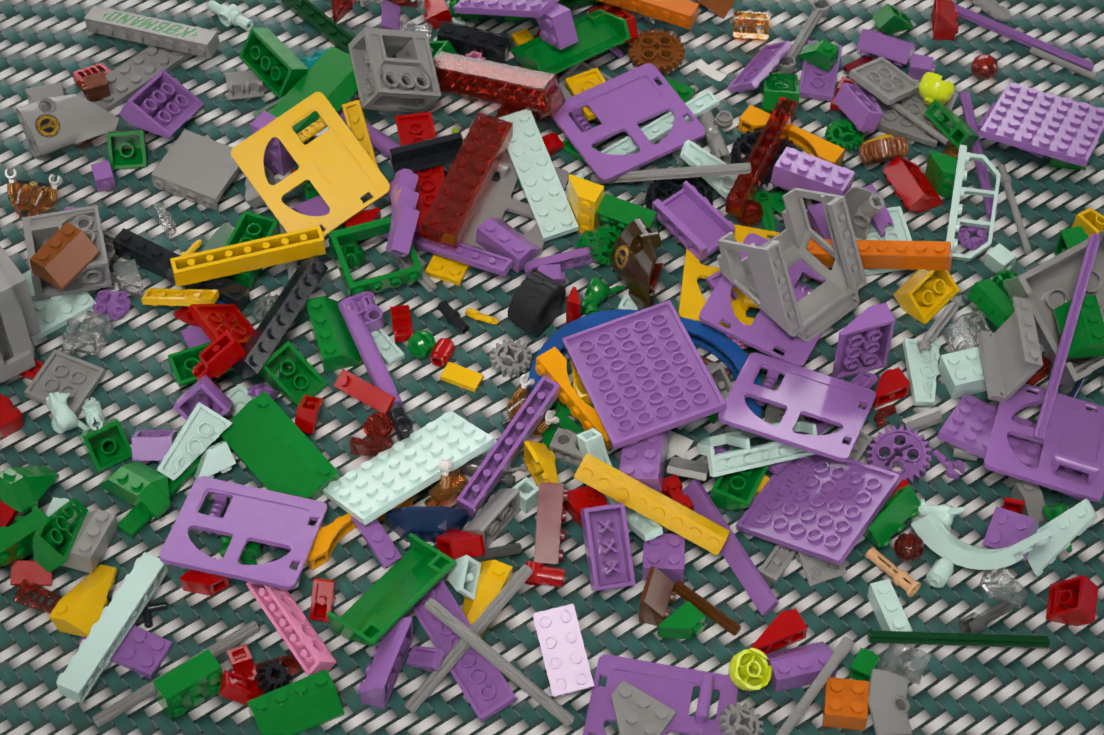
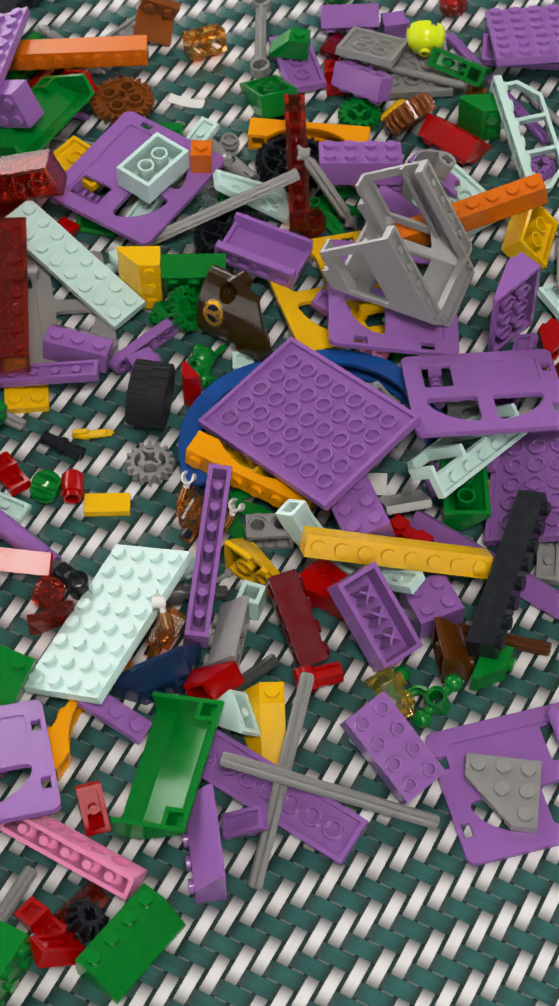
camera: 25 degrees left, 0 degrees up
medium lavender plate [727,40,792,93] -> none
none -> light aqua brick [116,132,189,204]
none -> orange slope [190,140,213,173]
none -> light grey wheel [296,145,358,231]
none -> clear yellow window [365,666,416,719]
none -> green piece [388,666,463,729]
none -> black brick [466,490,551,659]

